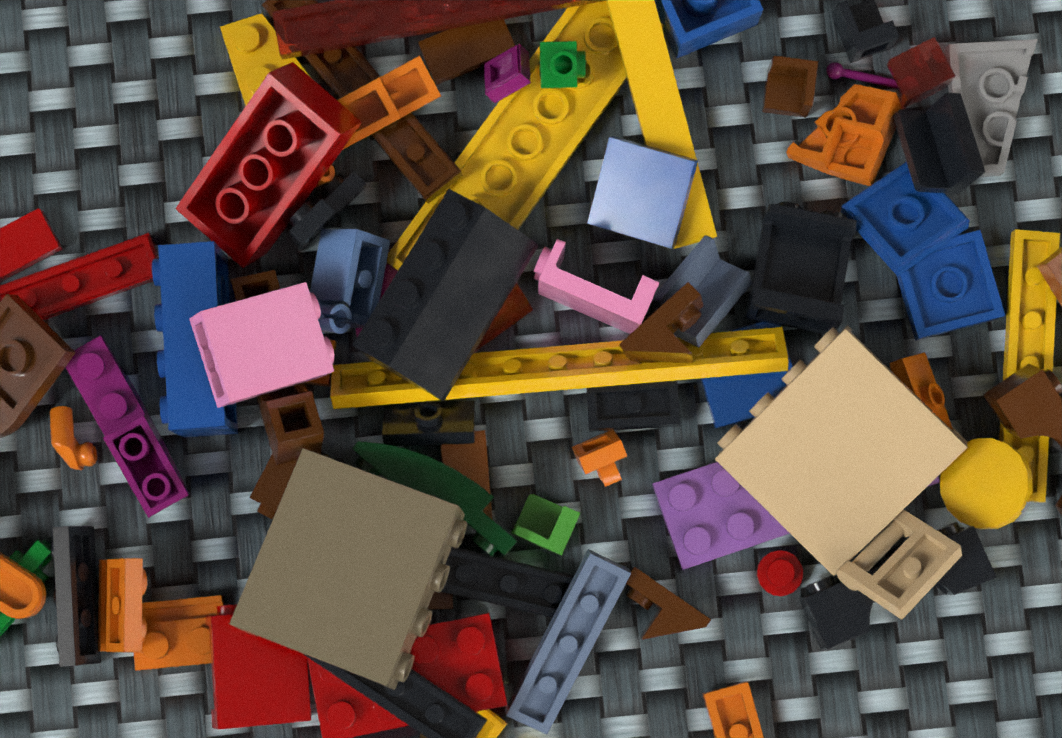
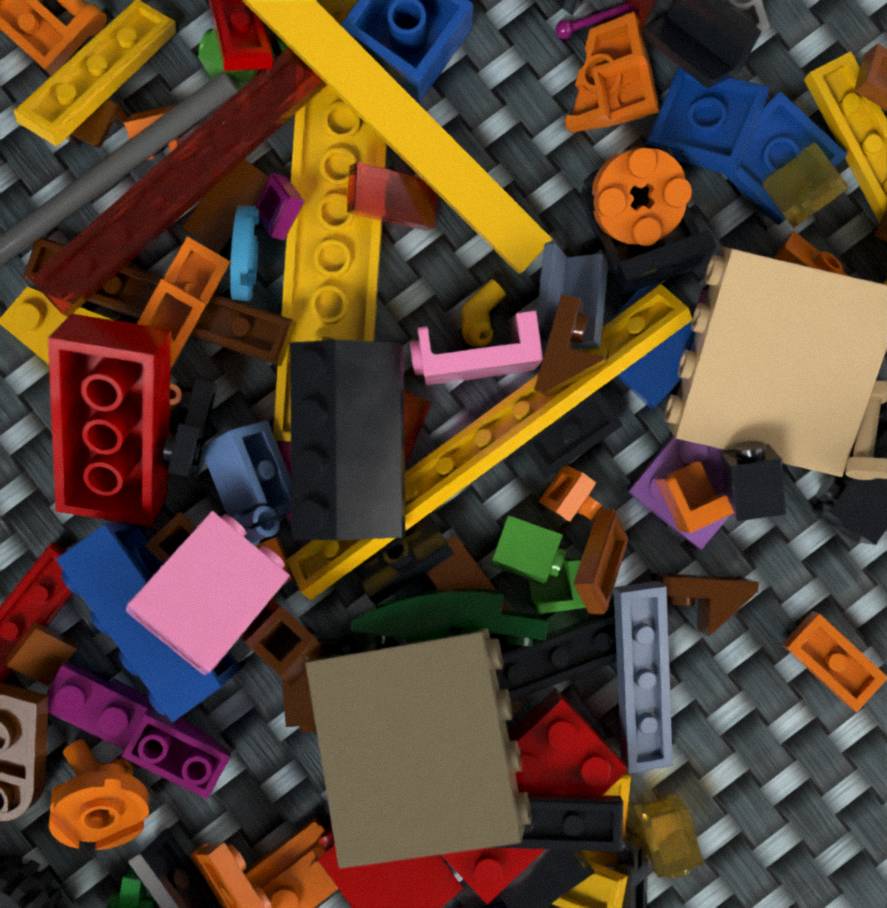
camera: 30 degrees left, 5 degrees up
green plate [540,41,586,88] -> none
tile [587,136,698,249] -> none
red plate [757,550,803,596] -> none
reddish brown panel [762,56,818,118] -> none
none -> dark orange tile [6,621,77,686]
none -> orange plate [49,764,149,850]
none -> dark azure tile [230,205,260,301]
none -> clear red tile [347,162,437,231]
none -> yellow arm [461,279,507,348]
none -> bright green brick [491,515,567,585]
none -> dark orange tile [573,509,629,614]
none -> orange plate [592,147,692,246]
none -> orange panel [655,462,735,533]
none -> black brick [721,441,786,521]
none -> clear yellow panel [762,142,849,228]

